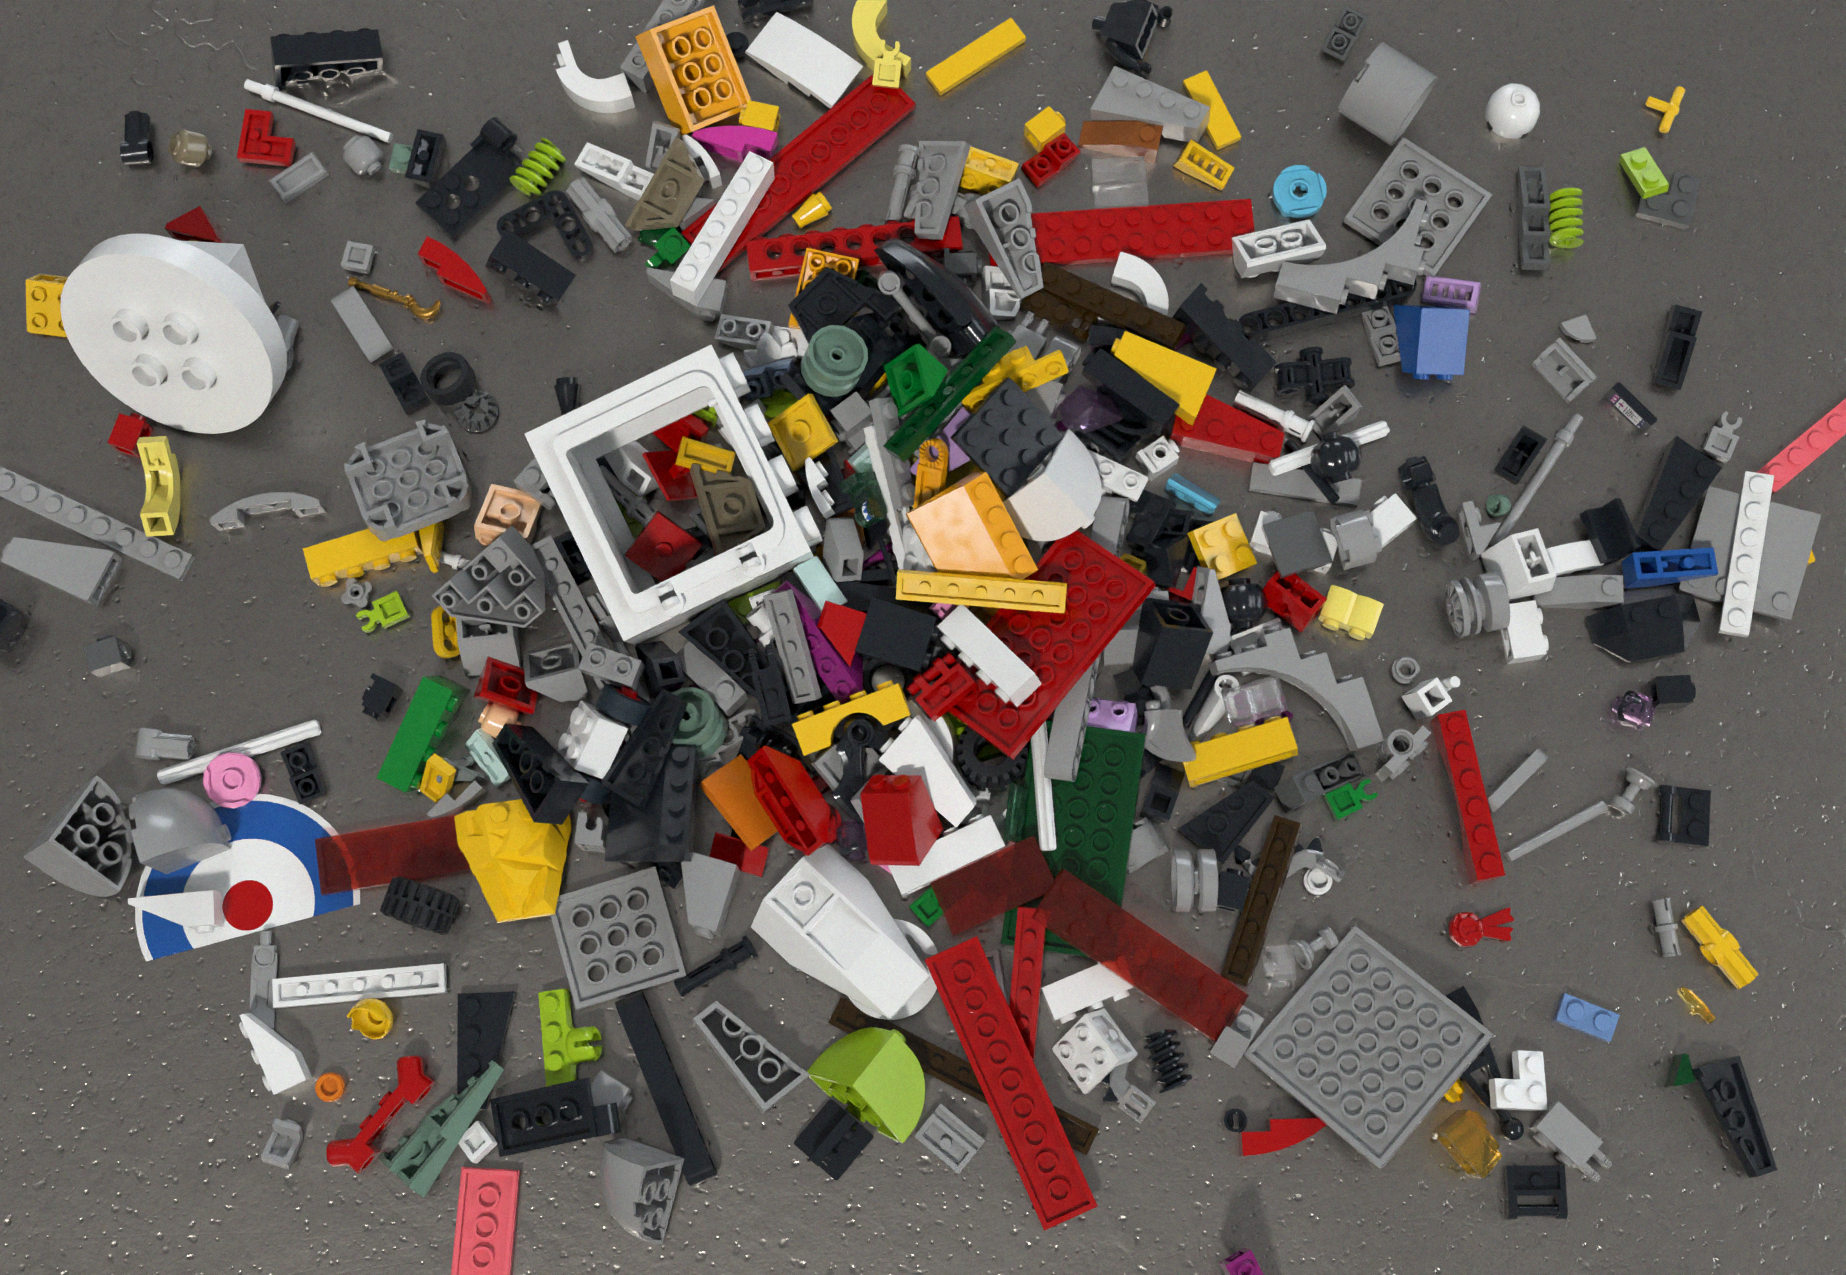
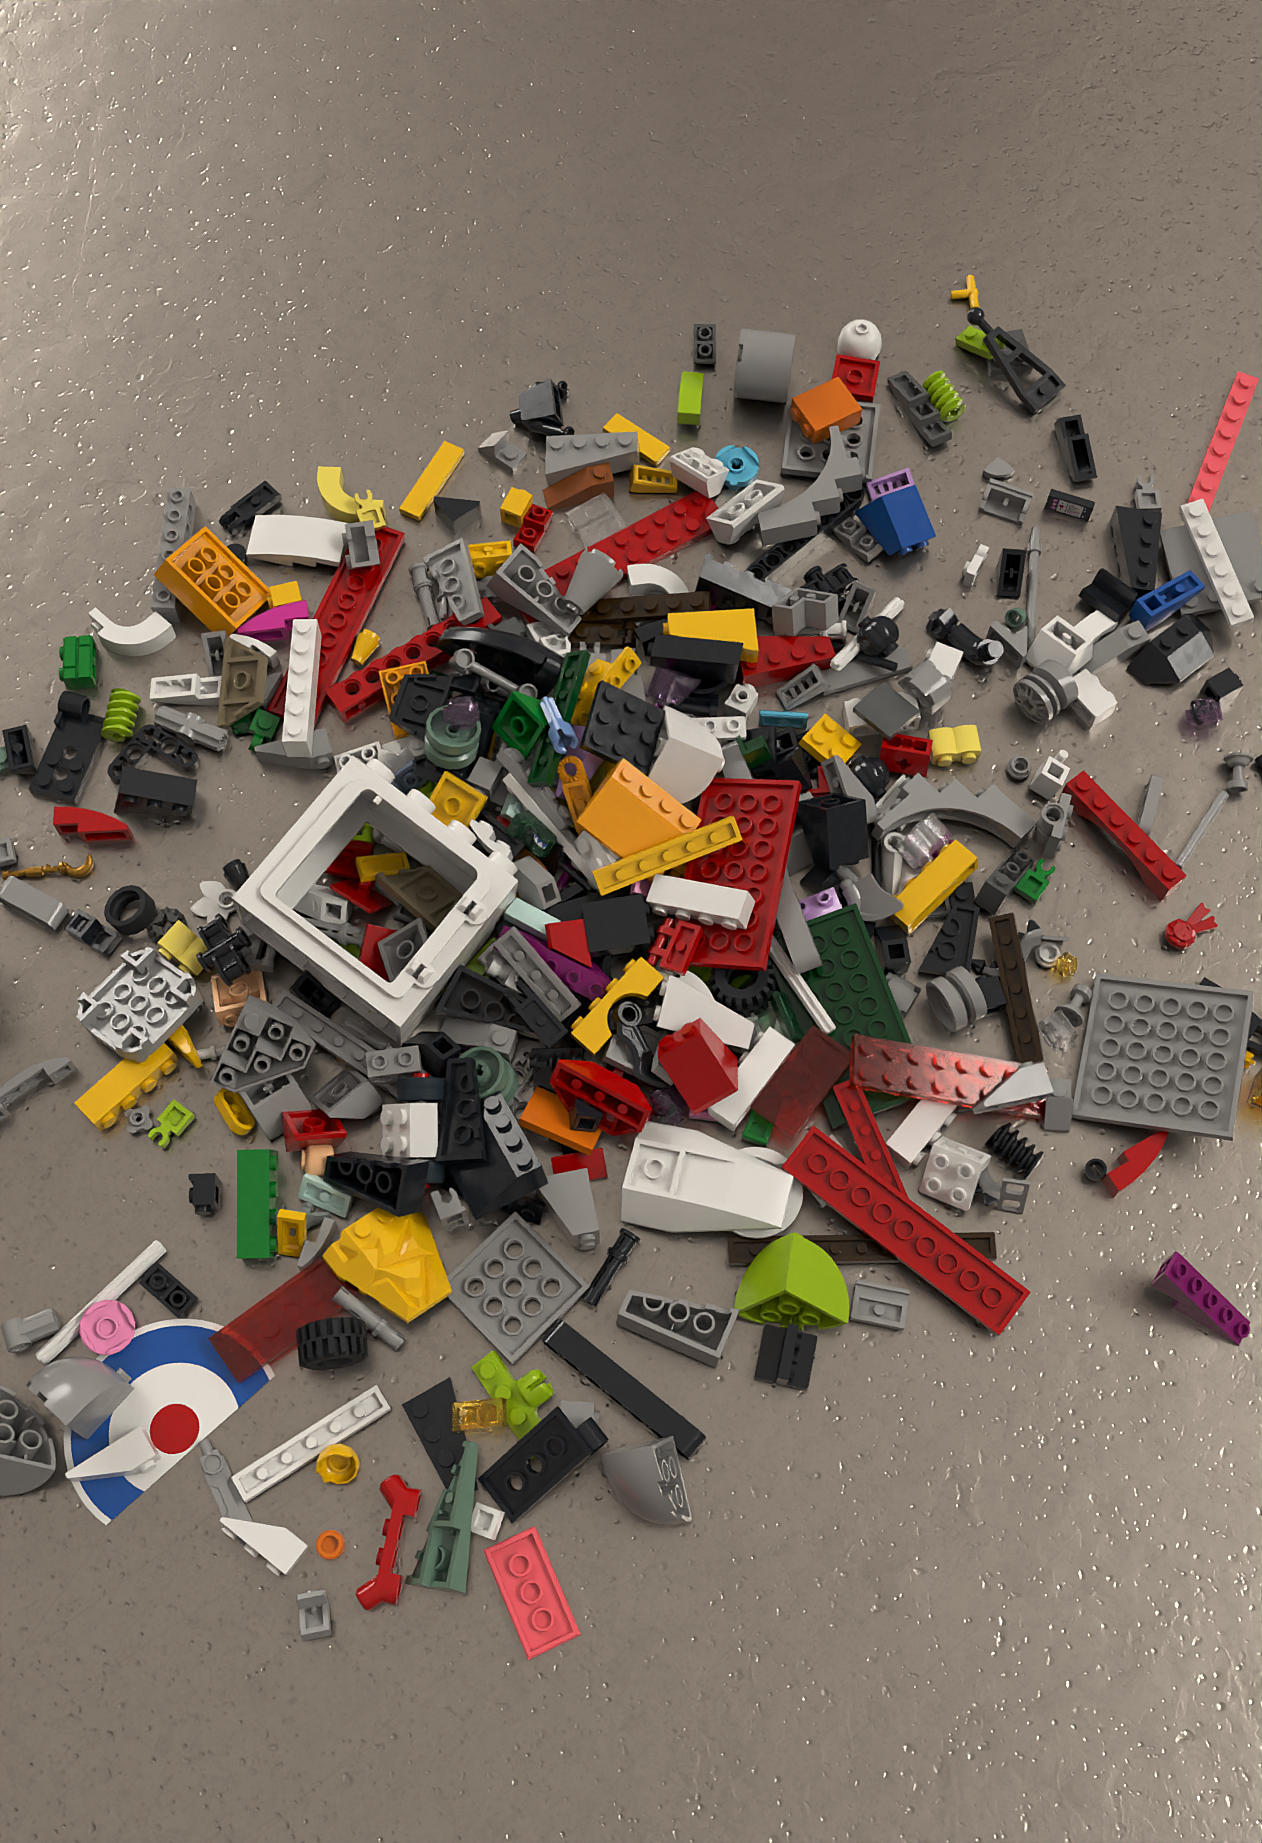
camera: 30 degrees left, 10 degrees down
none -> green brick [59,635,97,690]
none -> light yellow brick [157,920,208,978]
none -> white plate [190,881,236,923]
none -> black axle [196,913,252,987]
none -> light grey pin [331,1286,406,1351]
none -> light grey cylinder [342,520,380,570]
none -> light grey slope [377,917,429,983]
none -> black slope [434,496,481,535]
none -> clear purple head [443,696,480,730]
none -> clear yellow slope [452,1397,507,1432]
none -> light grey slope [478,431,527,473]
none -> medium blue piece [540,696,578,754]
none -> light grey cone [563,548,623,616]
none -> black slope [569,1099,602,1132]
none -> white slope [669,447,729,498]
none -> lime slope [677,371,704,425]
none -> dark green panel [735,735,773,768]
none -> light grey brick [772,587,839,636]
none -> light grey slope [775,664,830,711]
none -> orange brick [790,377,862,445]
none -> red plate [832,354,880,402]
none -> white plate [962,544,989,588]
none -> black plate [967,307,1066,414]
none -> slope [973,1061,1054,1114]
none -> clear yellow plate [1056,952,1078,977]

